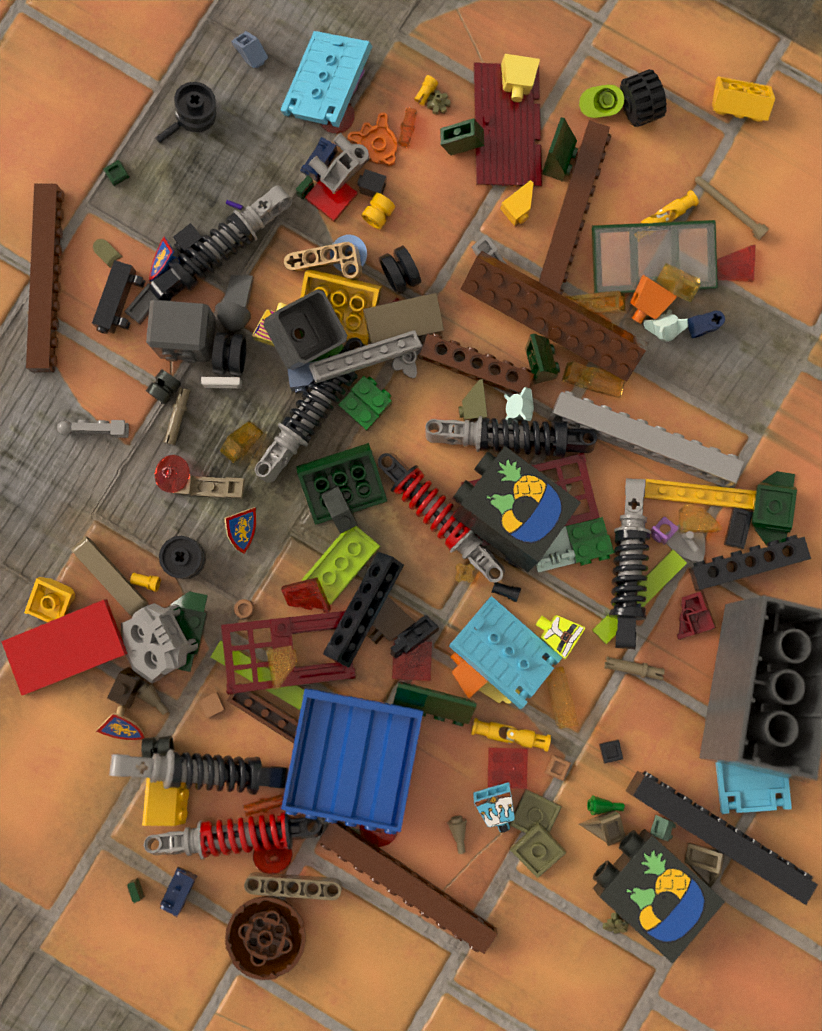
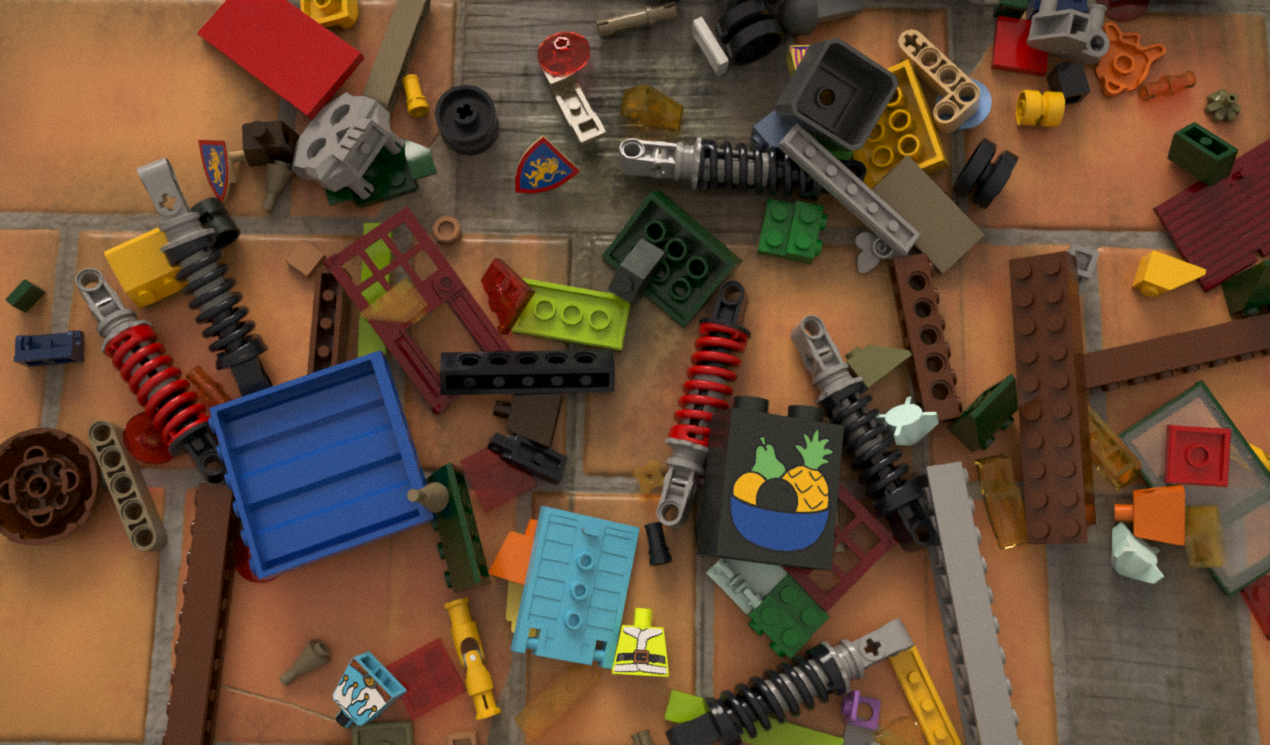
camera: 60 degrees right, 5 degrees down
yellow pin [414,75,439,106] -> none
dark blue piece [688,310,725,339] -> none
none -> dark tan cone [407,482,449,513]
none -> red tile [1164,425,1231,487]

